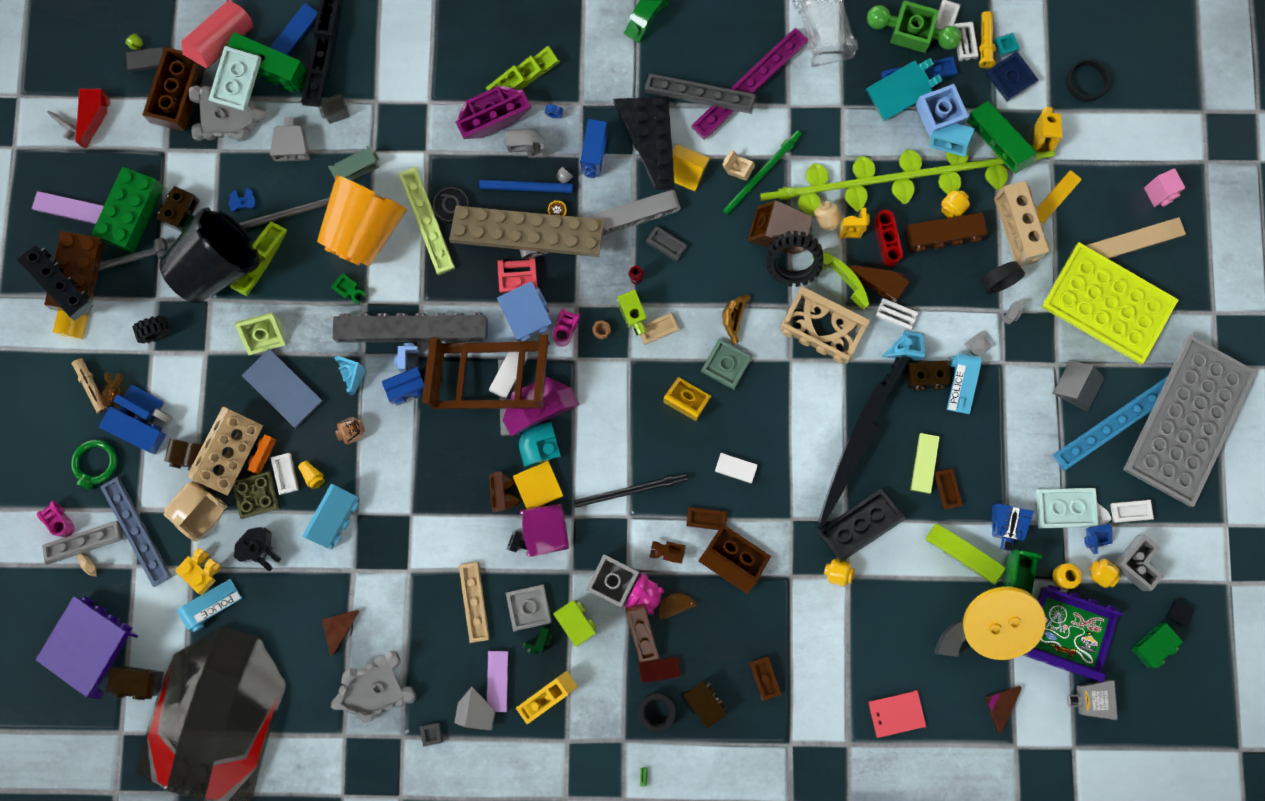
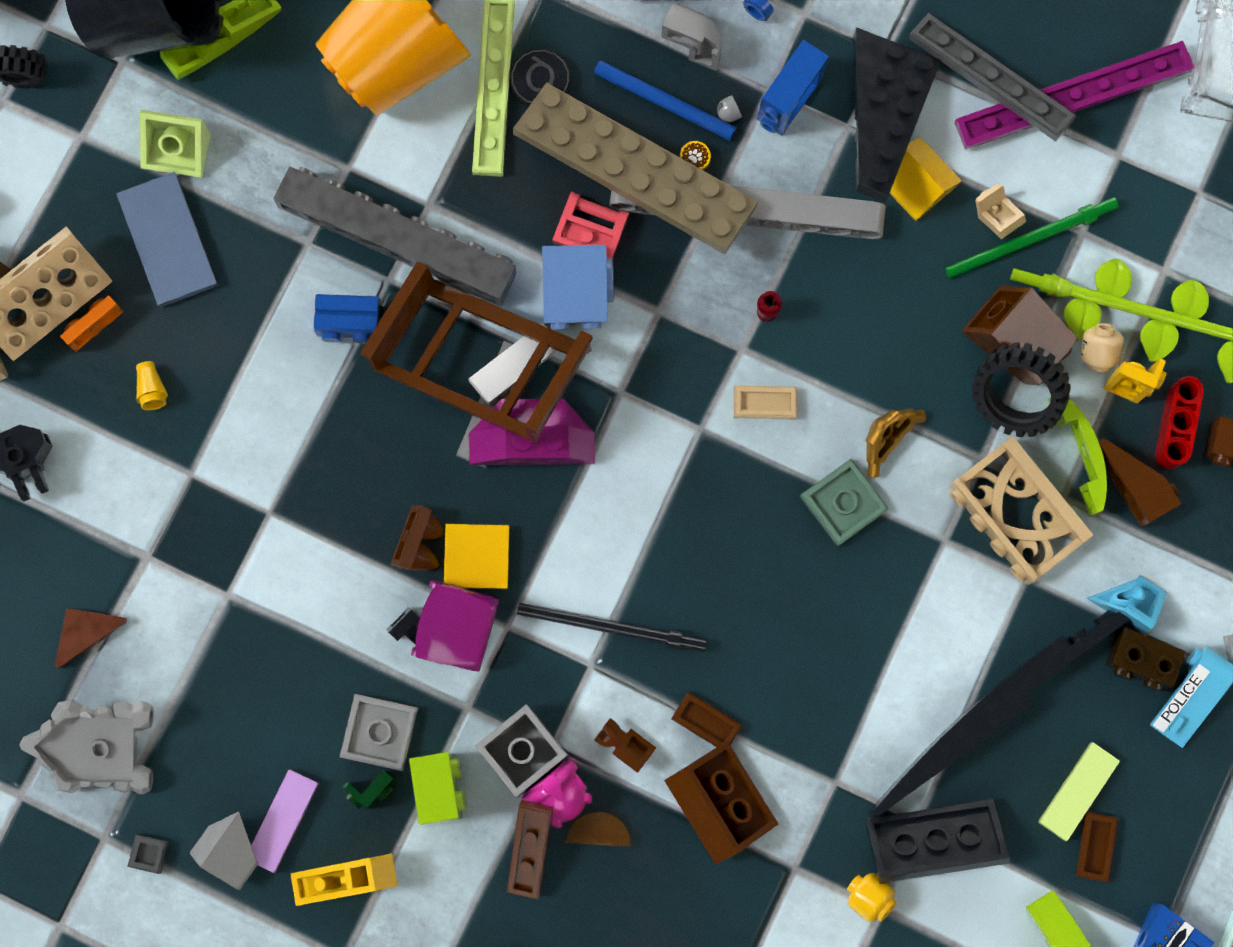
camera: 20 degrees right, 0 degrees up
olive tile [233,471,280,519] -> none
white tile [271,453,299,495] -> none
medium azure slope [302,484,360,550] -> none
green plate [331,273,367,305] -> none
medium azure slope [334,356,366,396] -> none
medium nougat head [335,417,365,445] -> none
light blue bracket [394,343,420,372] -> none
tan tile [459,562,490,643] -> none
teal brick [519,421,561,468] -> none
dark pink piece [553,308,581,347] -> none
medium nougat tile [592,320,611,340] -> none
lime torso [616,289,647,336] -> none
clear red tile [638,657,680,683] -> none
dark grey tile [646,226,687,262] -> none
yellow slope [663,377,711,421] -> none
white tile [715,453,757,484] -> none
white tile [875,298,918,331] -> none

